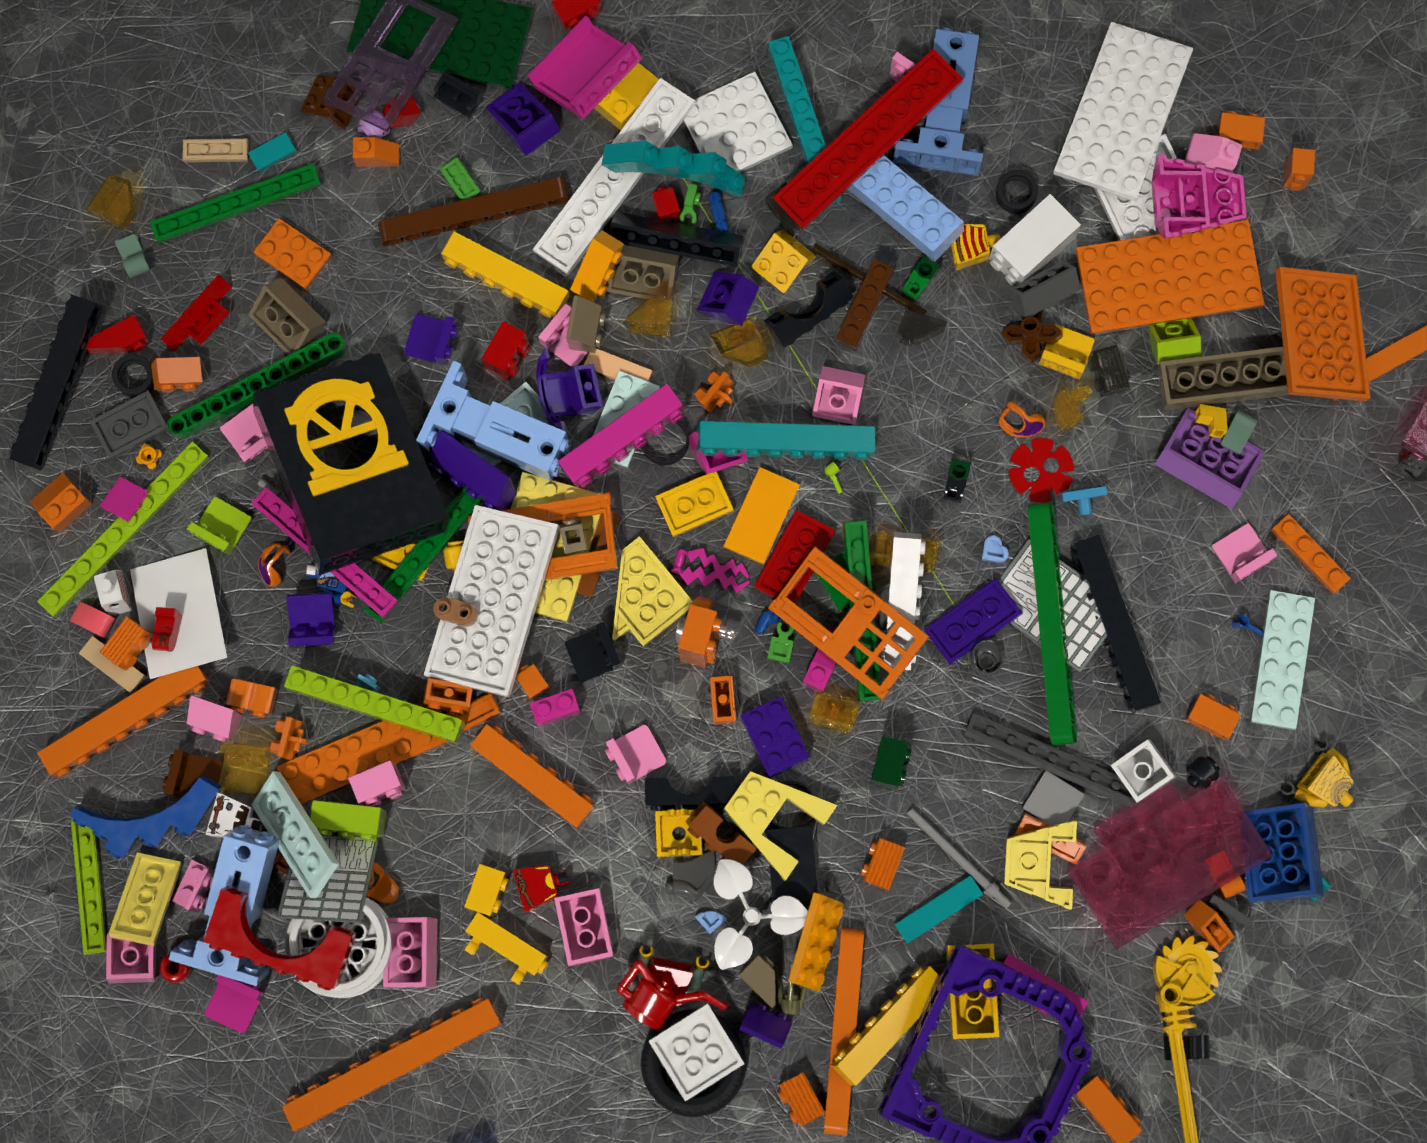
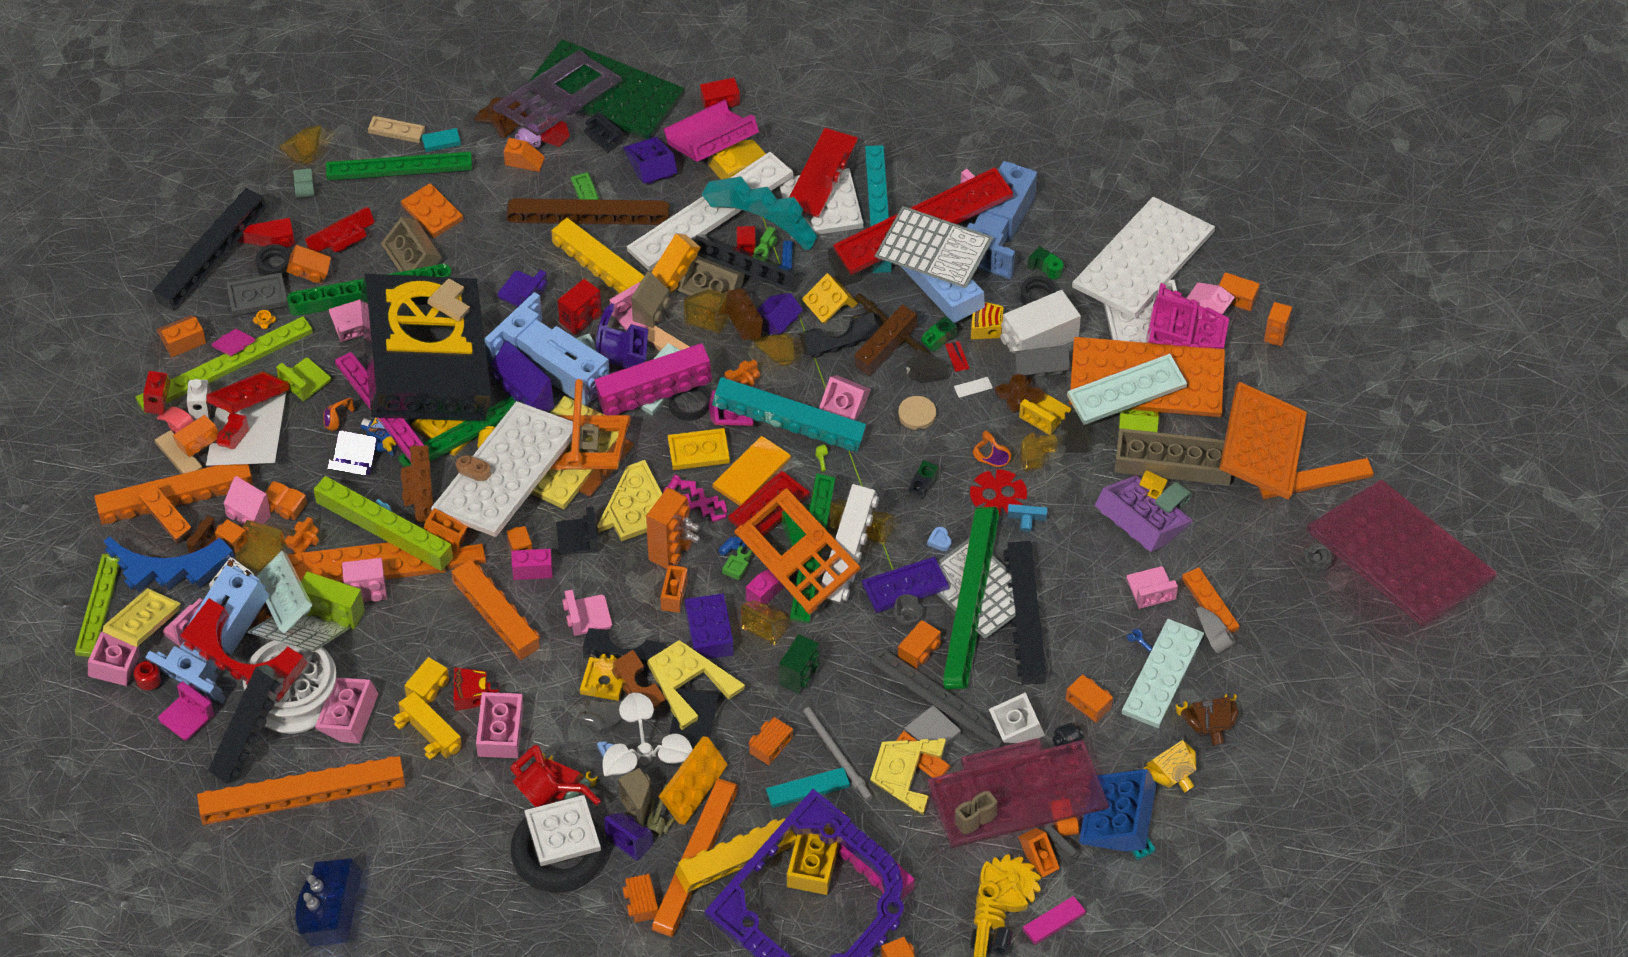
camera: 10 degrees right, 25 degrees down
orange piece [366,862,399,904] -> none
none -> orange brick [139,483,192,544]
none -> red torso [143,371,170,415]
none -> red plate [206,371,289,414]
none -> black brick [208,664,285,784]
none -> orange brick [215,519,248,554]
none -> dark orange bracket [401,445,433,523]
none -> tan tile [427,278,470,321]
none -> orange piece [567,379,583,467]
none -> reddish brown brick [725,288,763,340]
none -> red bracket [789,128,858,218]
none -> sticker [874,206,993,288]
none -> tan tile [898,396,936,430]
none -> orange brick [898,620,941,669]
none -> red sticker [945,341,969,372]
none -> white sticker [954,377,993,398]
none -> dark tan brick [955,791,997,834]
none -> dark pink tile [1023,896,1086,945]
none -> leg [1027,246,1064,279]
none -> light aqua plate [1067,354,1187,425]
none -> reddish brown torso [1176,694,1239,746]
none -> light grey piece [1196,607,1236,654]

